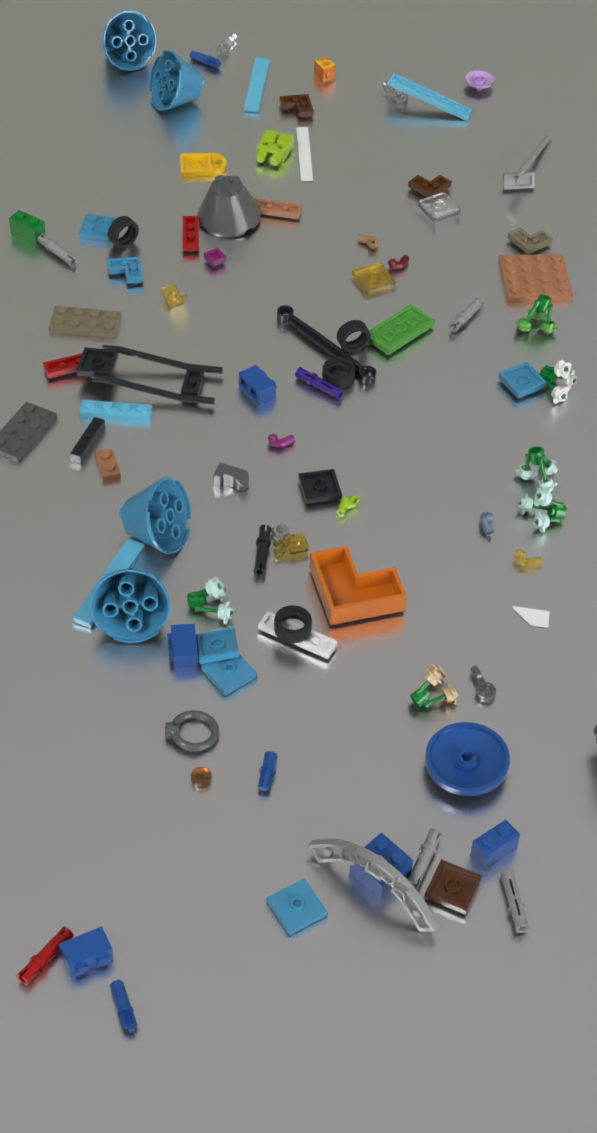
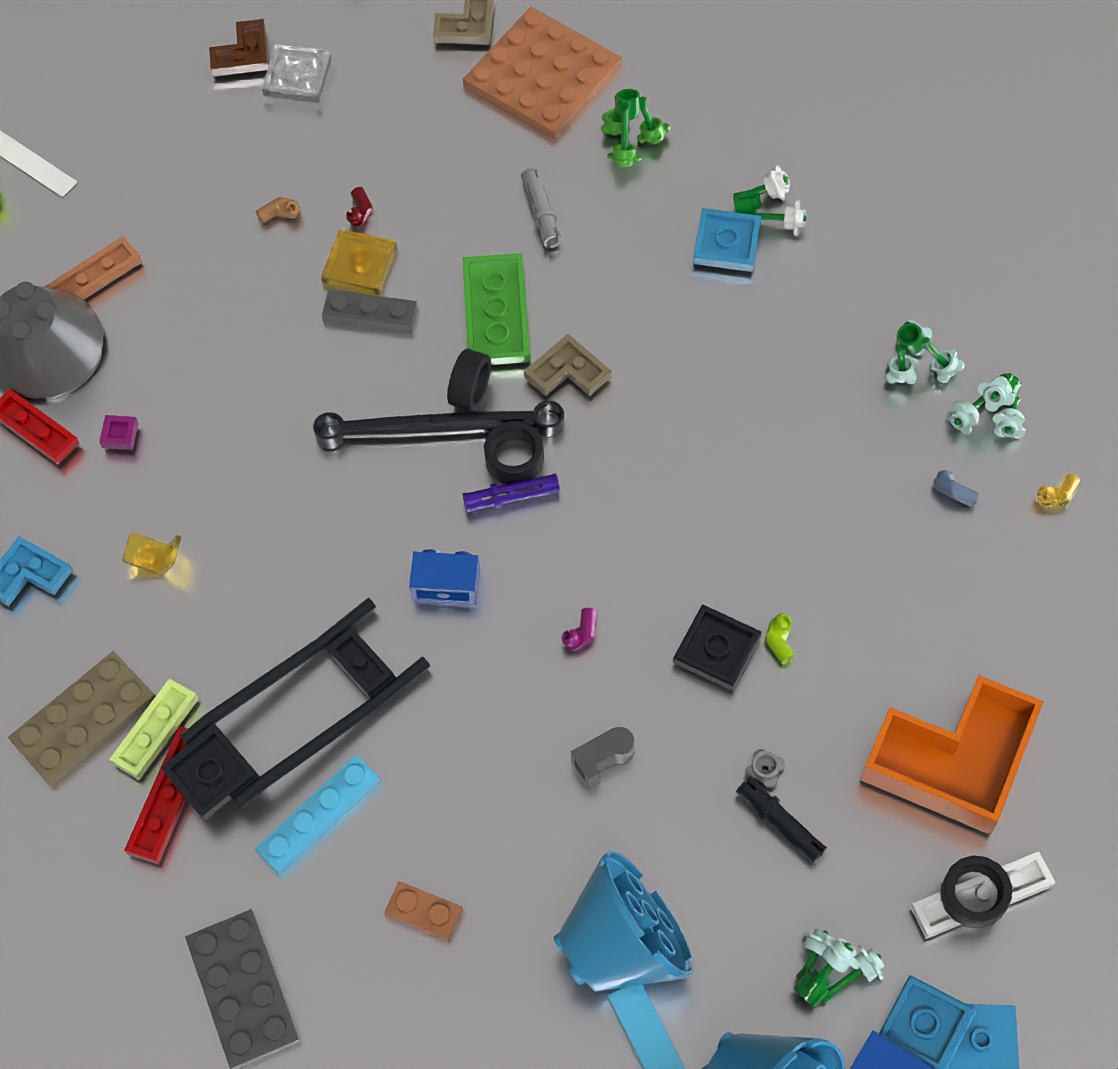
camera: 45 degrees left, 15 degrees up
black piece [70,417,105,464] -> none
clear yellow plate [273,533,309,556] -> none
none -> yellowish green plate [109,678,199,780]
none -> dark grey plate [322,290,418,333]
none -> dark tan plate [524,334,611,396]

